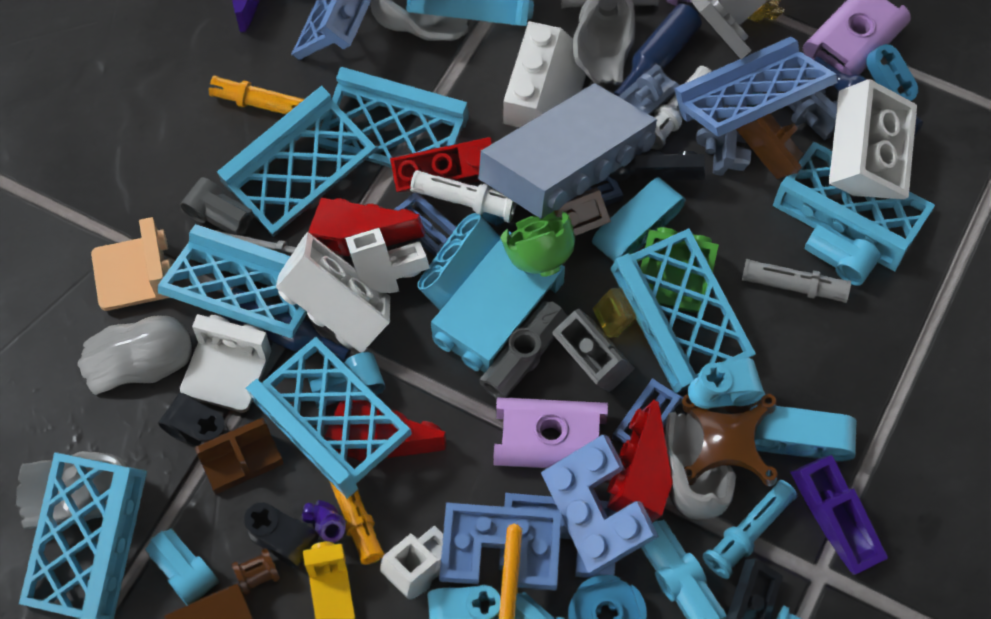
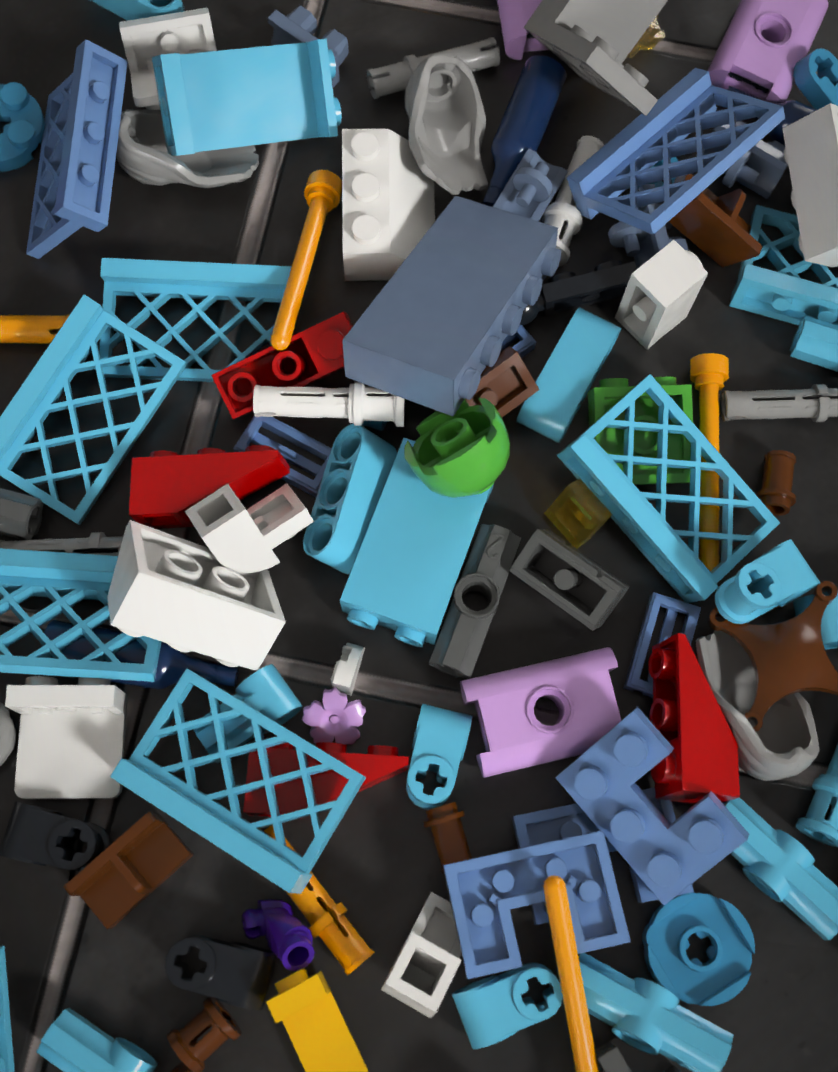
camera: 20 degrees left, 10 degrees up
none -> light orange piece [270,170,342,350]
none -> lavender plant [302,687,366,744]
none -> white tile [331,643,365,696]
none -> medium azure piece [406,704,473,809]
none -> reddish brown pin [424,802,472,874]
none -> white brick [615,240,708,350]
none -> light orange piece [690,353,729,572]
none -> reddish brown pin [756,450,796,516]

